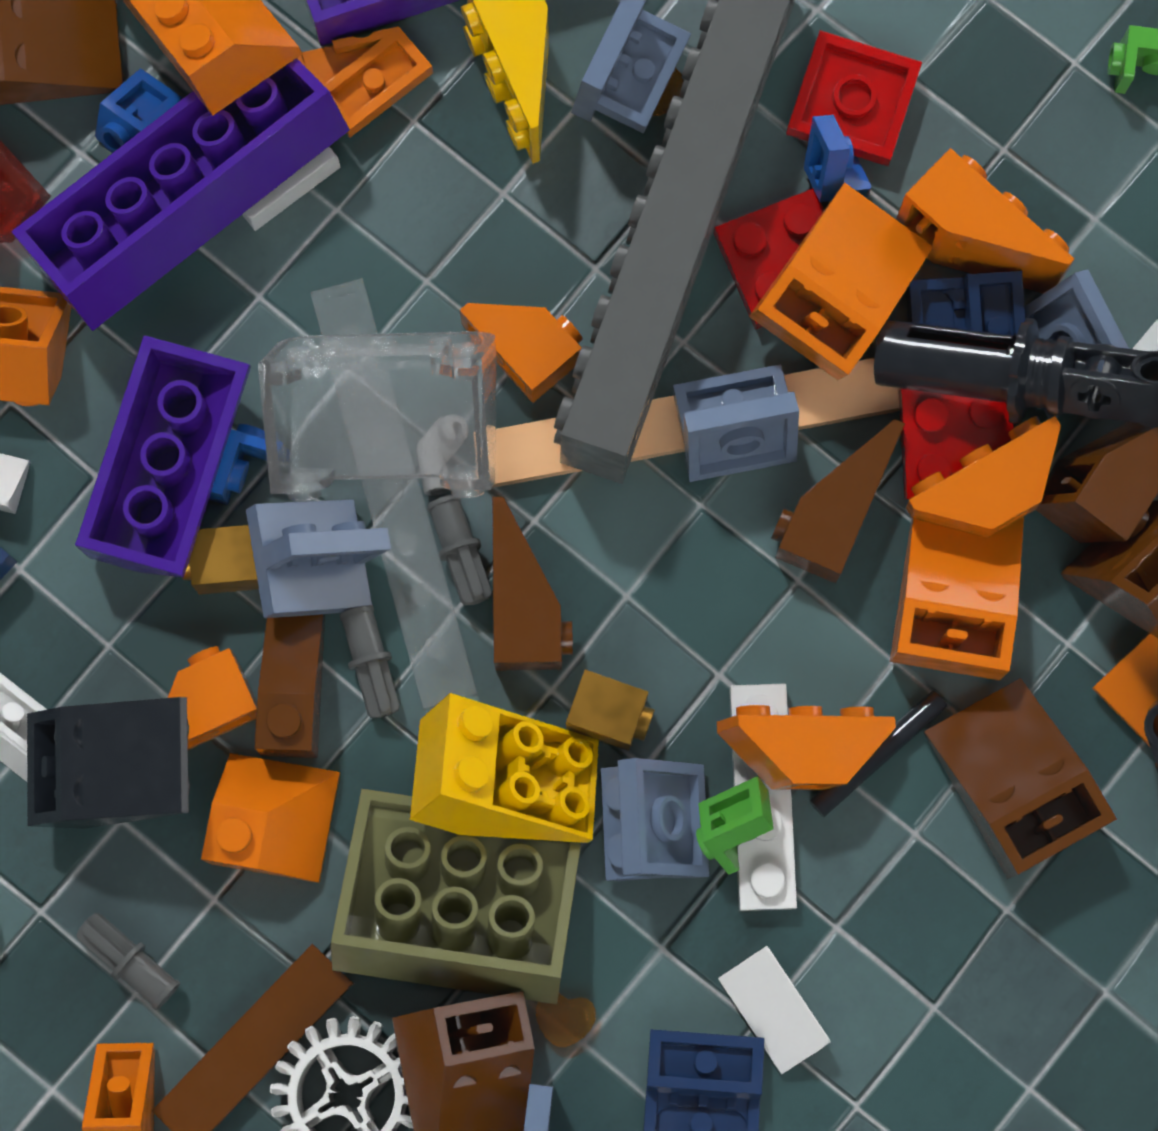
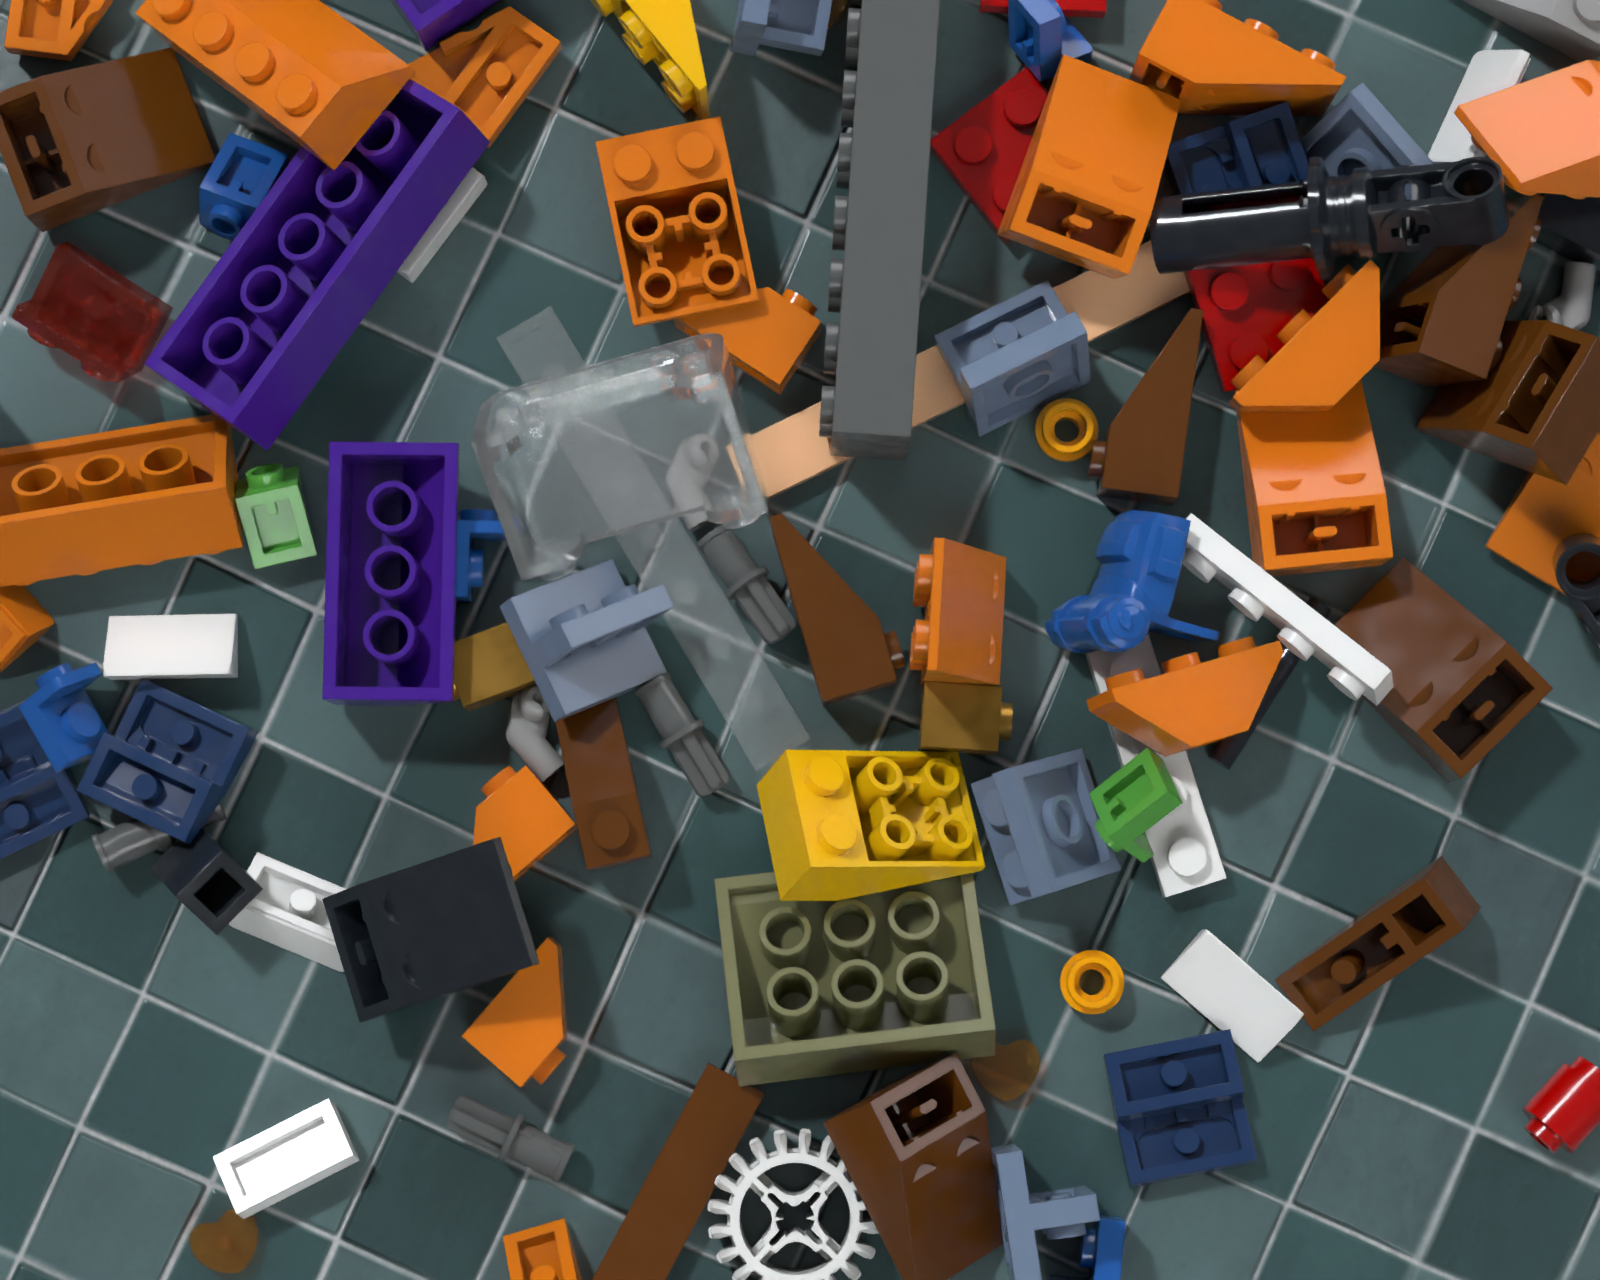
camera: 15 degrees left, 5 degrees up
orange slope [201,753,341,883] -> none
none -> bright green bracket [235,463,317,569]
none -> orange slope [462,937,568,1088]
none -> light grey arm [506,685,564,783]
none -> orange slope [595,116,759,327]
none -> orange slope [909,537,1007,687]
none -> light orange plate [1035,398,1099,462]
none -> blue piece [1045,510,1220,653]
none -> light orange plate [1059,950,1124,1015]
none -> white plate [1182,513,1394,706]
none -> reddish brown slope [1275,856,1481,1031]

